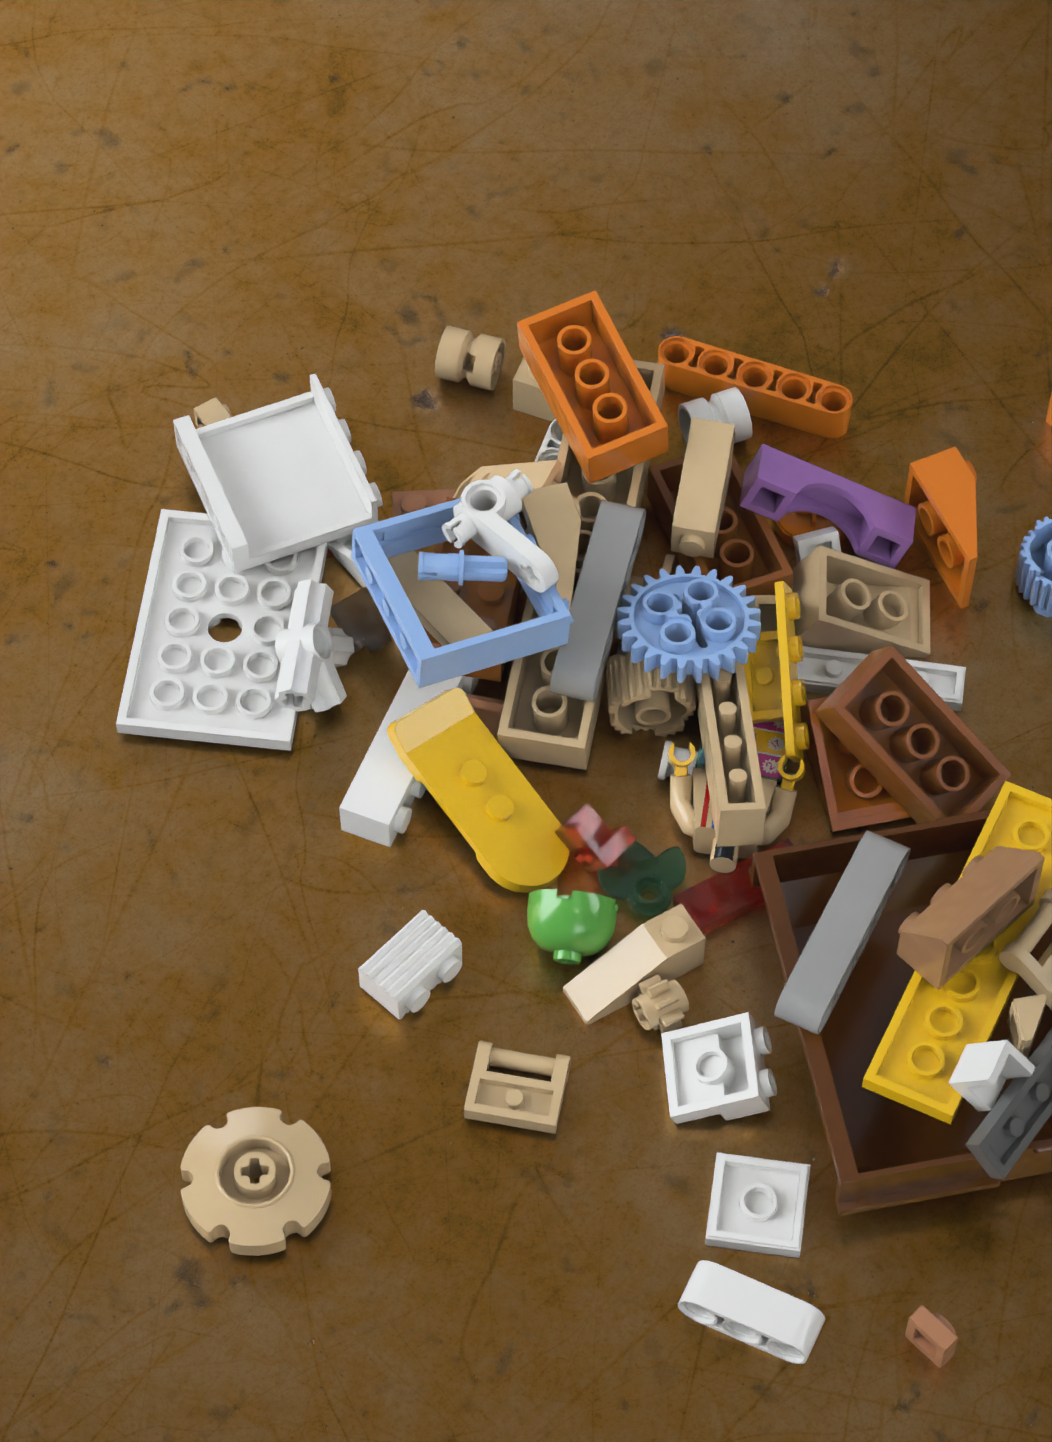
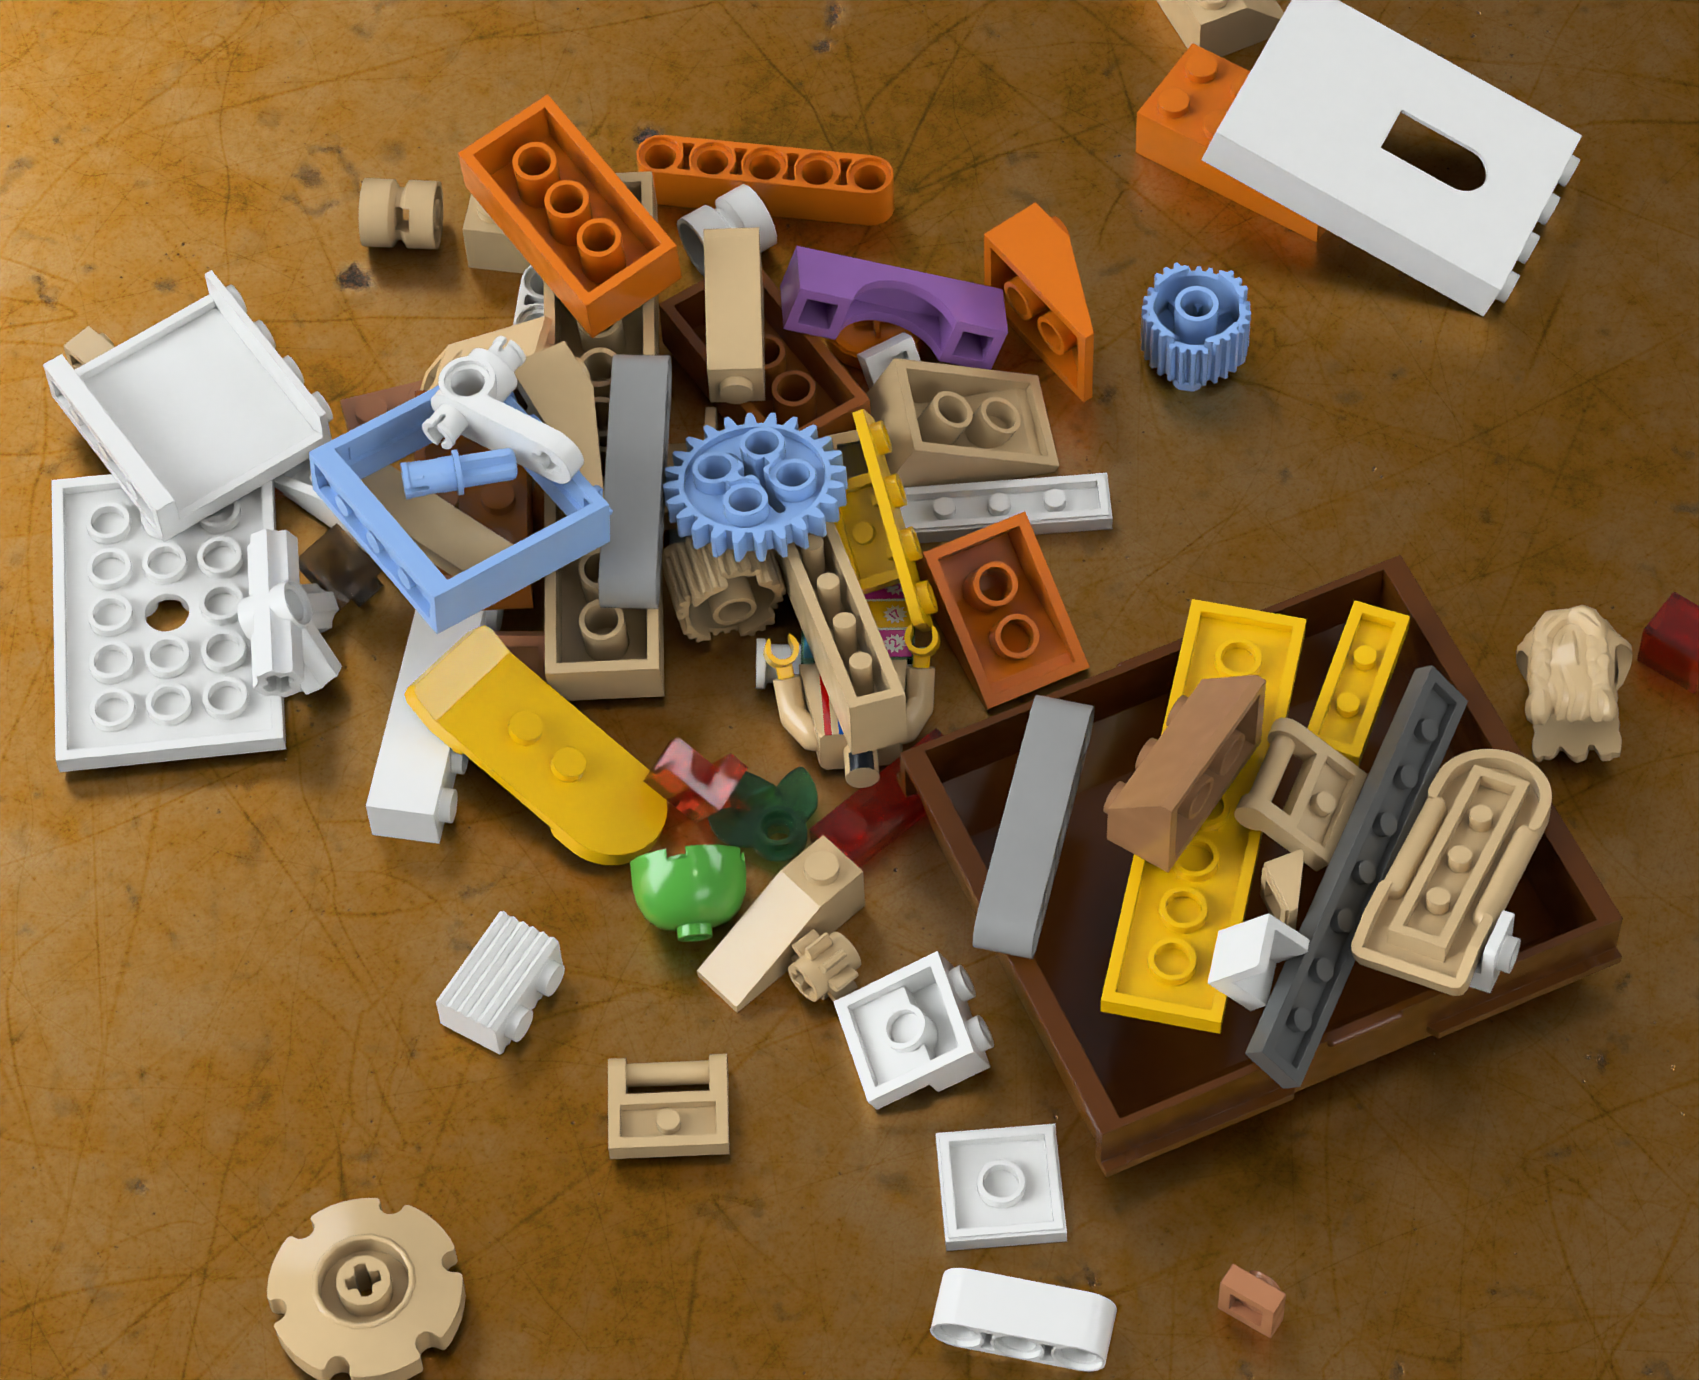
camera: 10 degrees left, 0 degrees up
dark orange brick [814,645,1012,824] -> none

